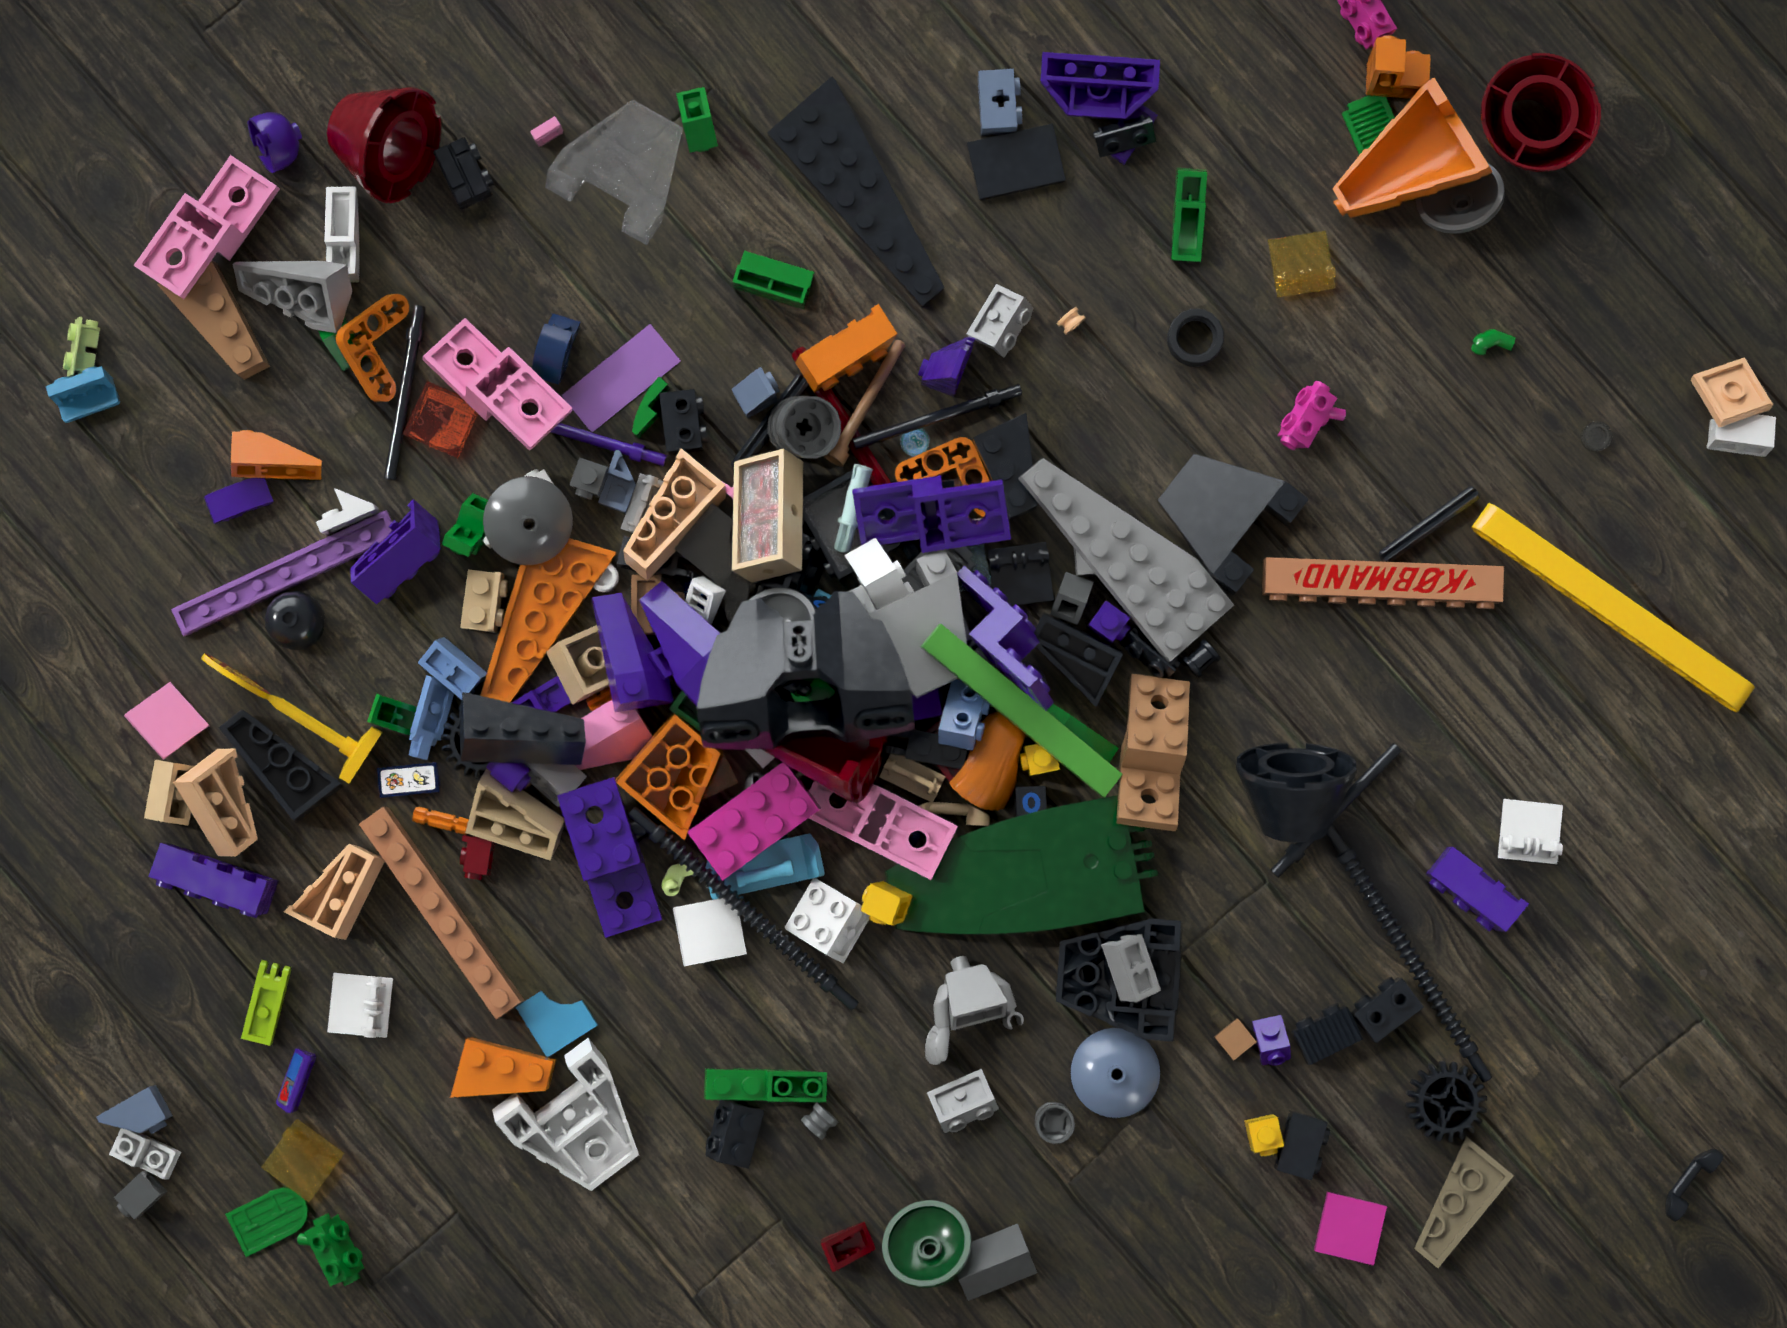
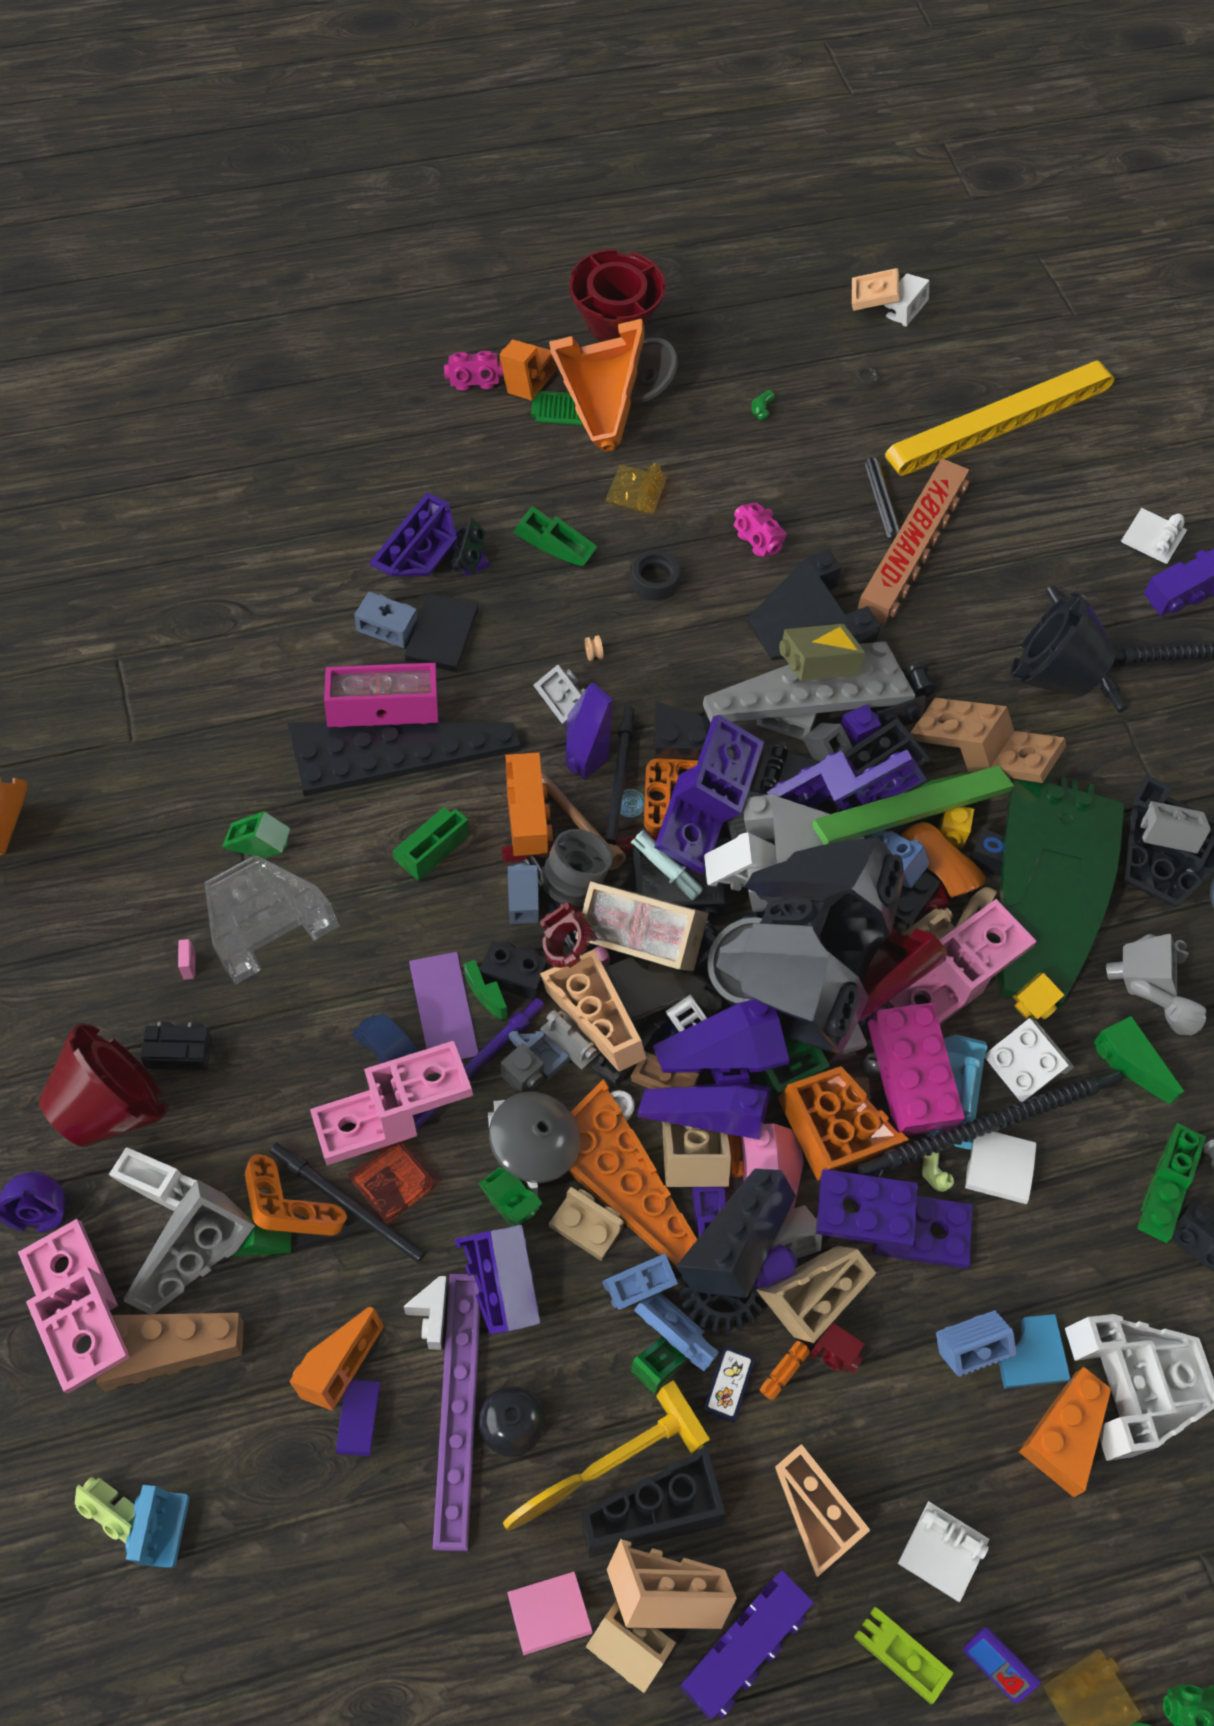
camera: 70 degrees left, 25 degrees down
nougat brick [359,807,525,1019] -> none
none -> dark pink brick [324,663,438,727]
none -> dark red piece [540,902,597,968]
none -> olive brick [779,624,865,681]
none -> medium blue brick [936,1310,1016,1377]
none -> green slope [1094,1016,1184,1105]

